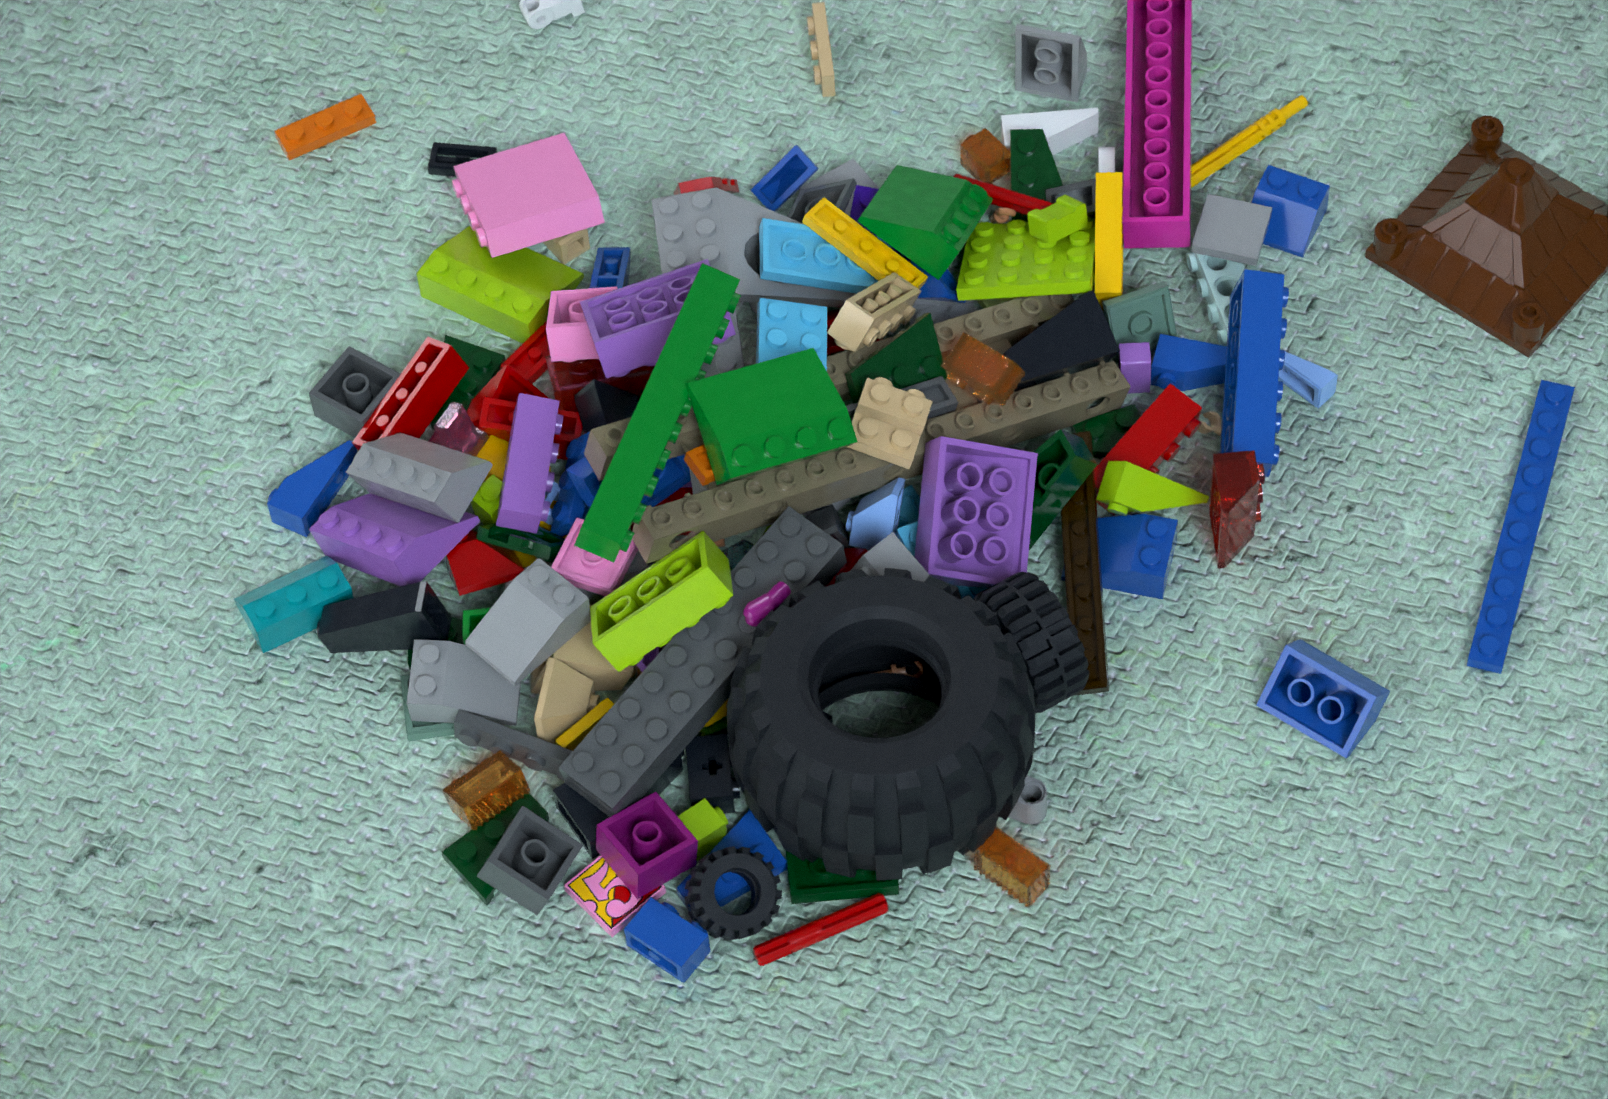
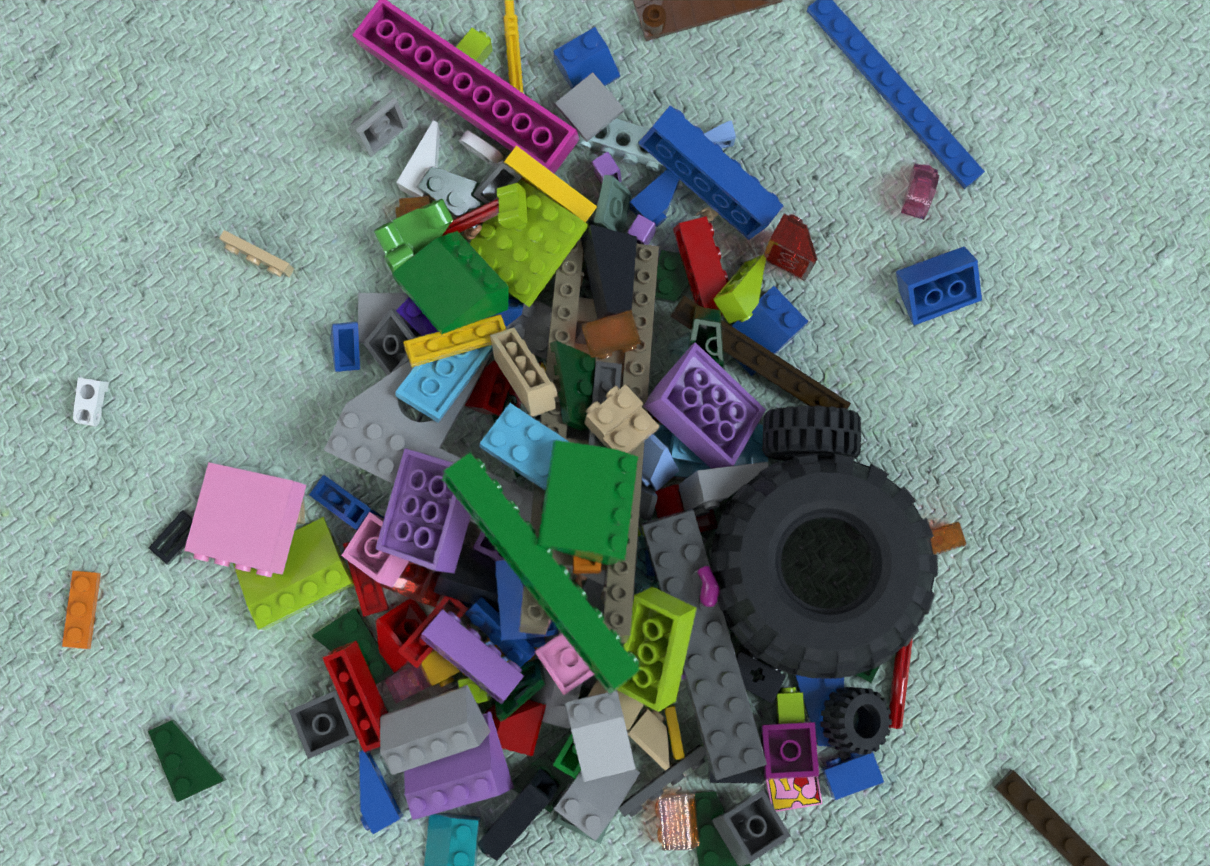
camera: 60 degrees left, 25 degrees up
red wing [674,176,739,195] -> none
none -> dark green wing [148,720,227,802]
none -> bright green panel [374,199,453,285]
none -> lime brick [456,27,493,65]
none -> medium lavender piece [592,152,622,185]
none -> clear pink brick [901,163,940,220]

